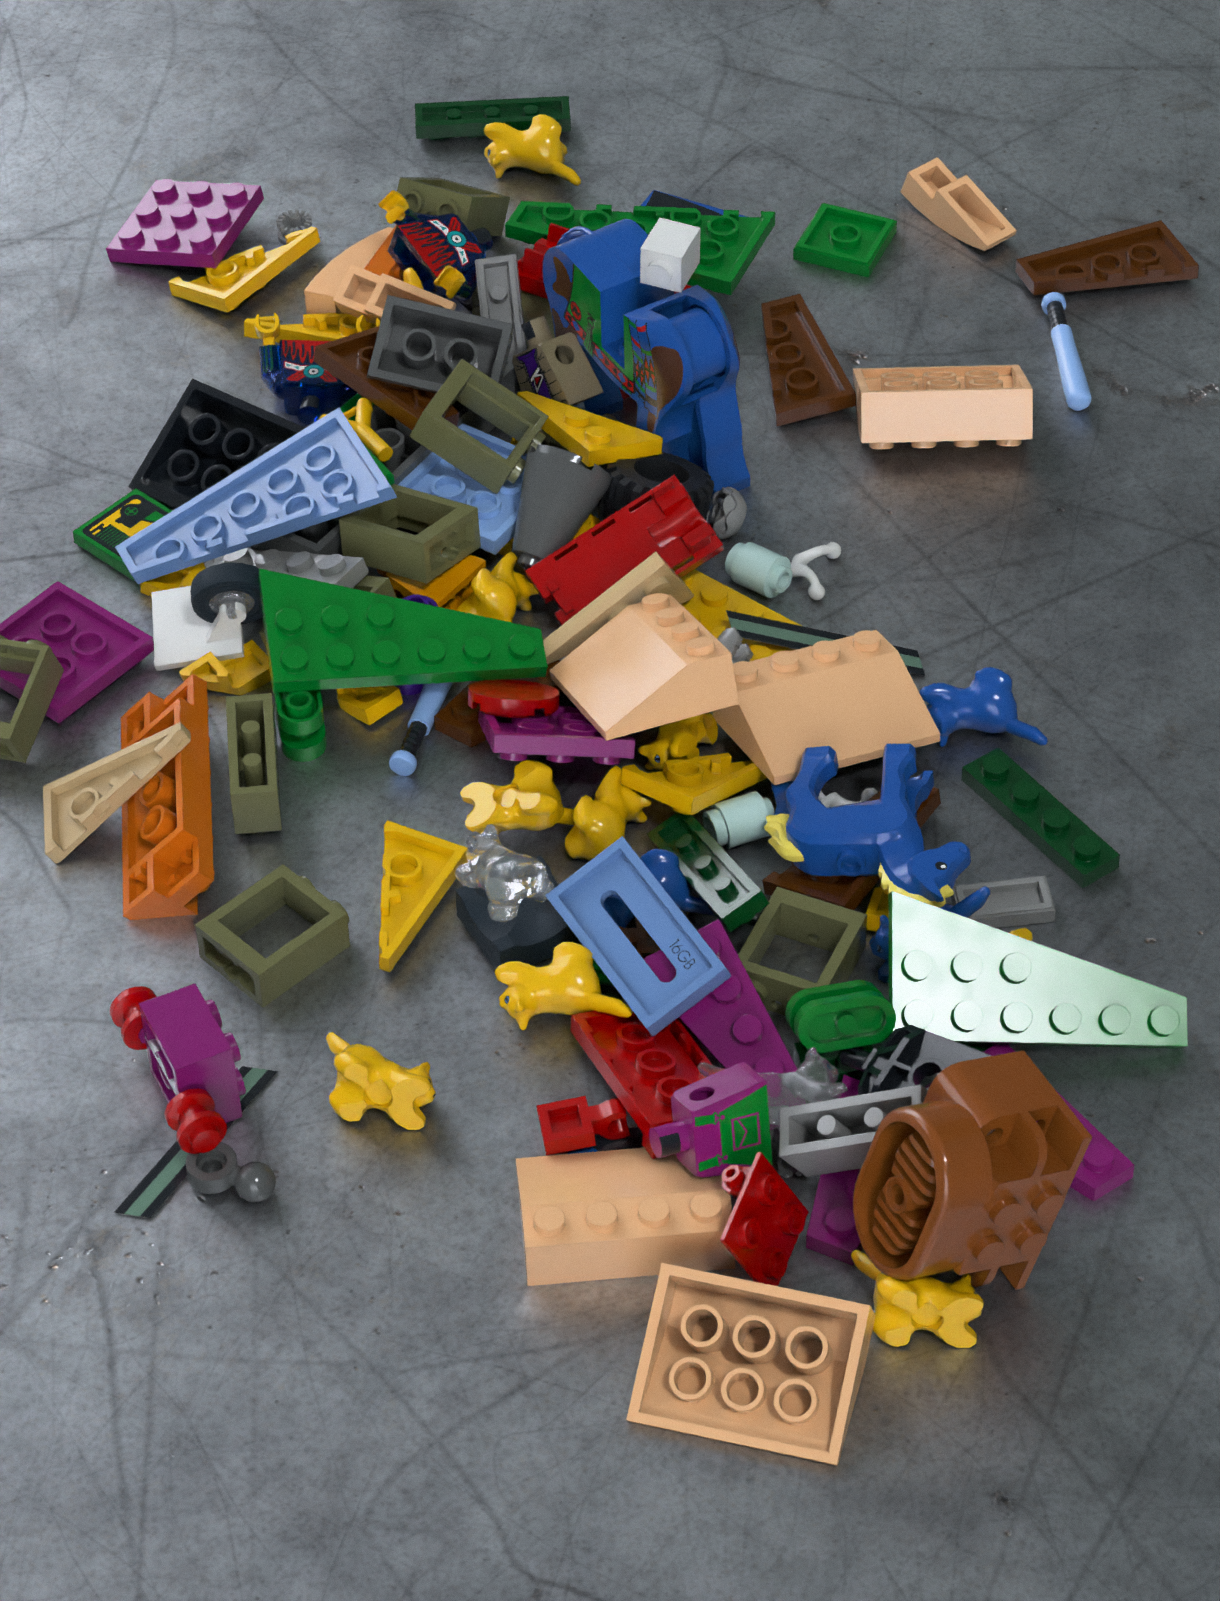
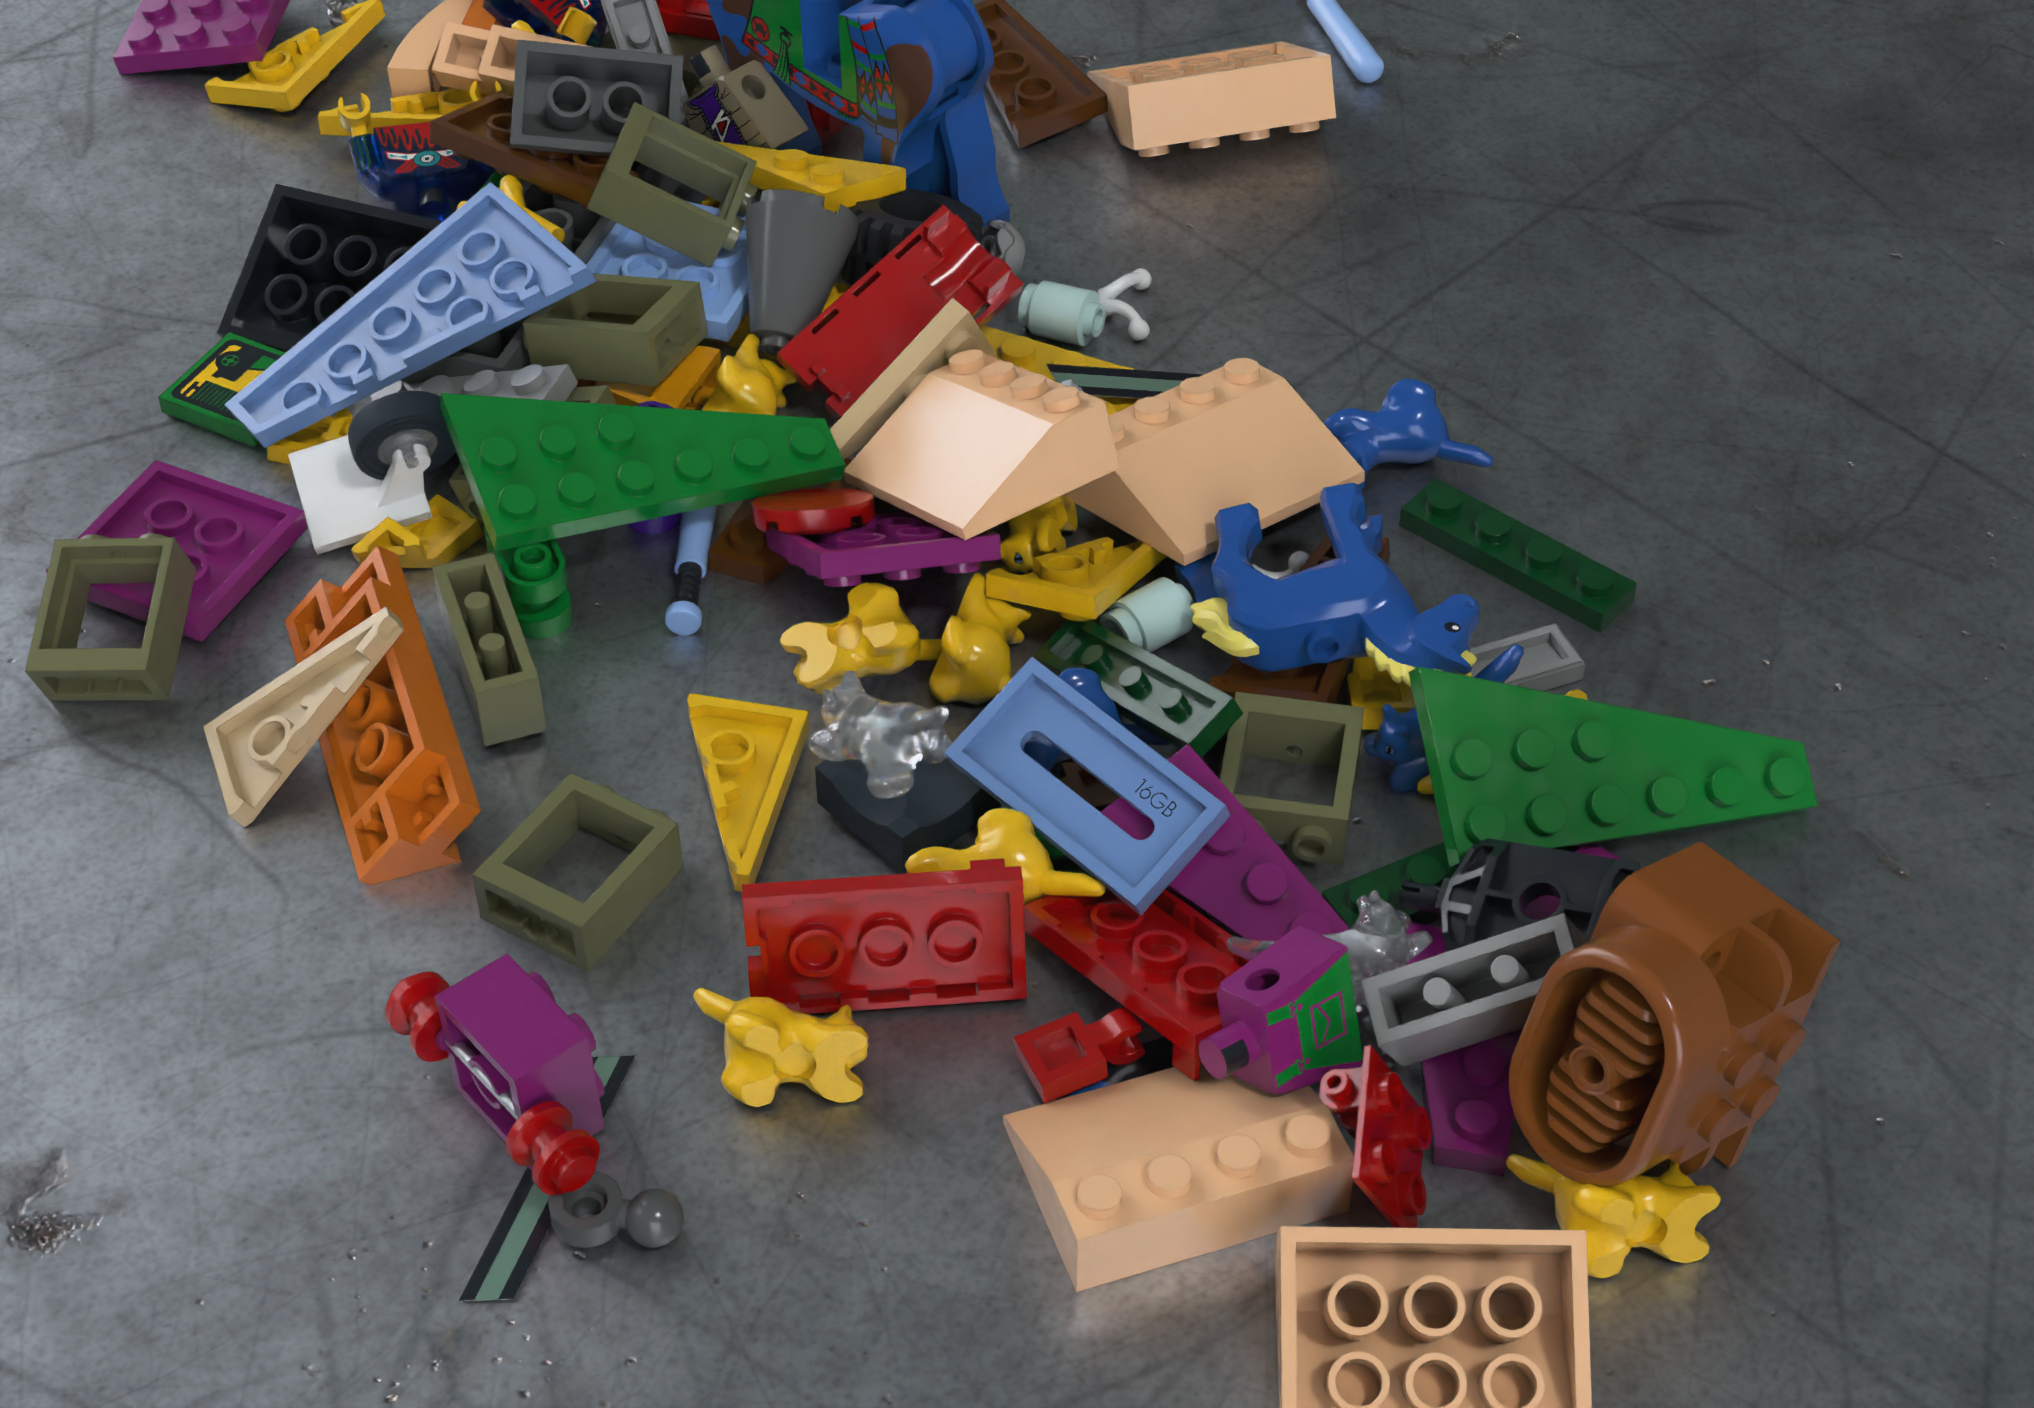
camera: 15 degrees left, 0 degrees up
yellow slope [336,686,403,726] -> none
green brick [785,980,896,1053] -> none
none -> red piece [742,858,1027,1014]

